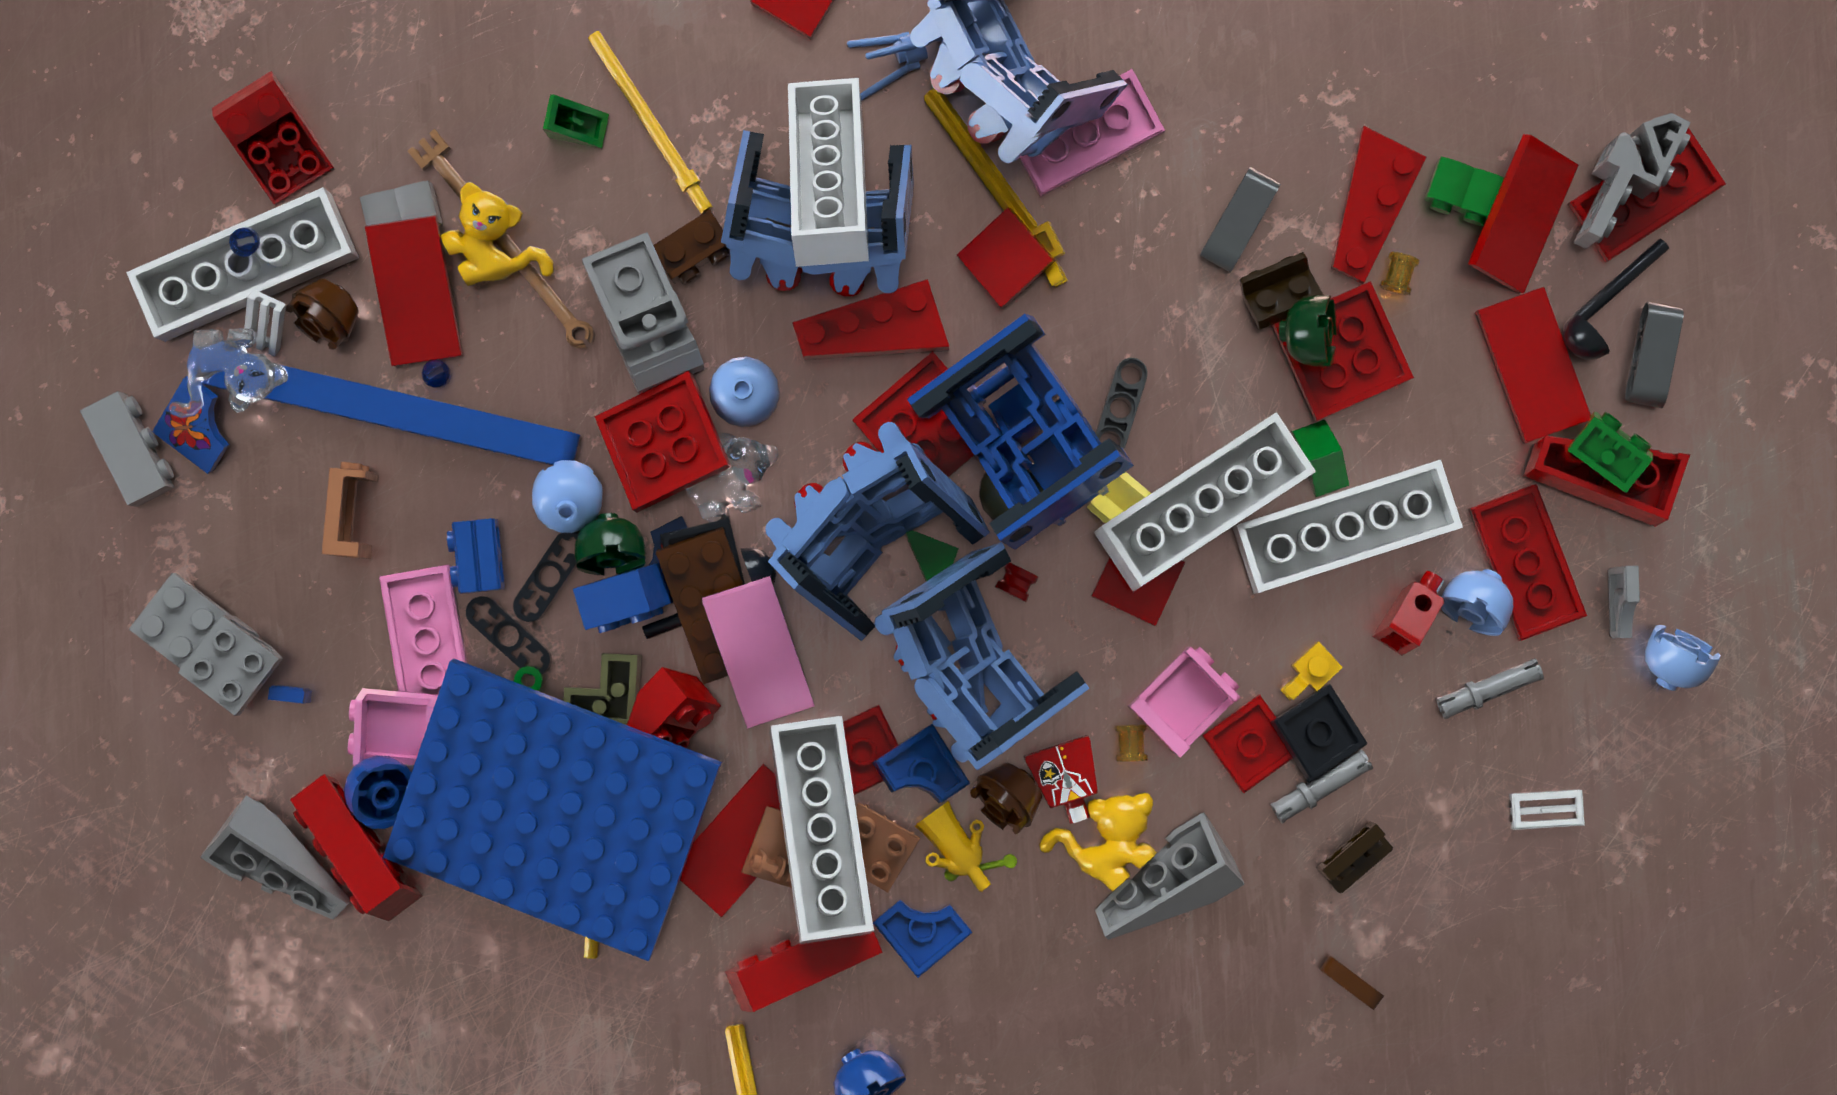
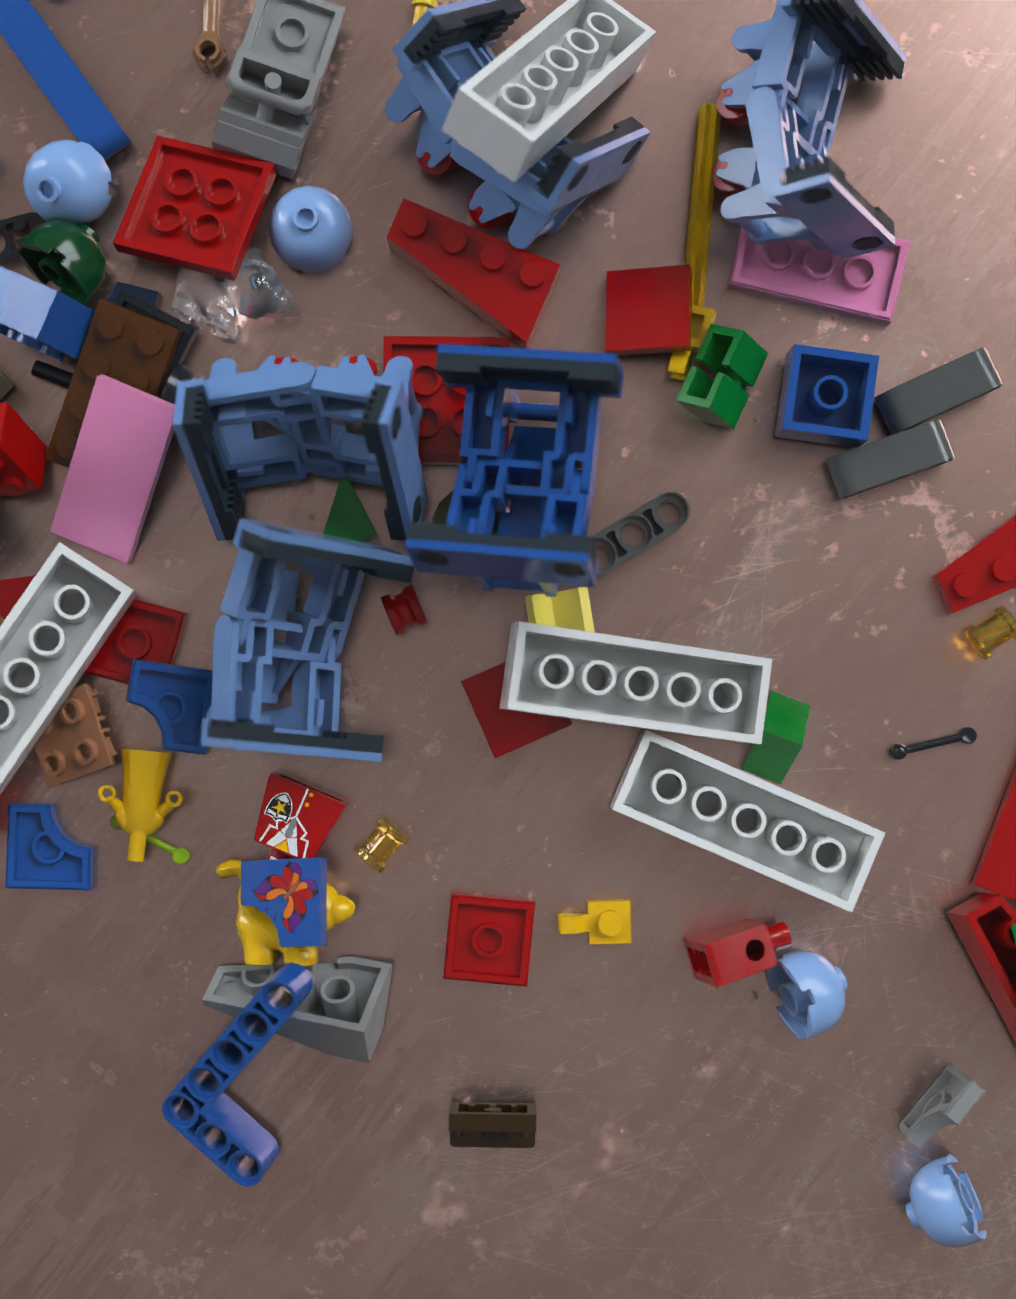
camera: 40 degrees right, 0 degrees up
reddish brown bracket [653,209,730,284] -> none
medium blue plant [847,32,928,101] -> none
reddish brown cone [970,763,1042,834] -> none
bright pink panel [1128,647,1241,758] -> none
dark brown bracket [1240,252,1324,330] -> none
black tile [1270,684,1368,782] -> none
light grey pin [1270,749,1373,824] -> none
red plate [1272,281,1414,422] -> none
dark green cylinder [1279,295,1337,367] -> none
reddish brown beam [1320,955,1384,1010] -> none
light grey pin [1436,658,1544,719] -> none
red tile [1468,483,1587,641] -> none
white tile [1509,789,1585,830] -> none
none -> blue beam [162,962,313,1187]
none -> blue tile [241,857,327,947]
none -> green piece [676,324,768,429]
none -> blue brick [775,344,879,448]
none -> dark grey beam [874,347,1003,435]
none -> black hinge [891,727,977,760]

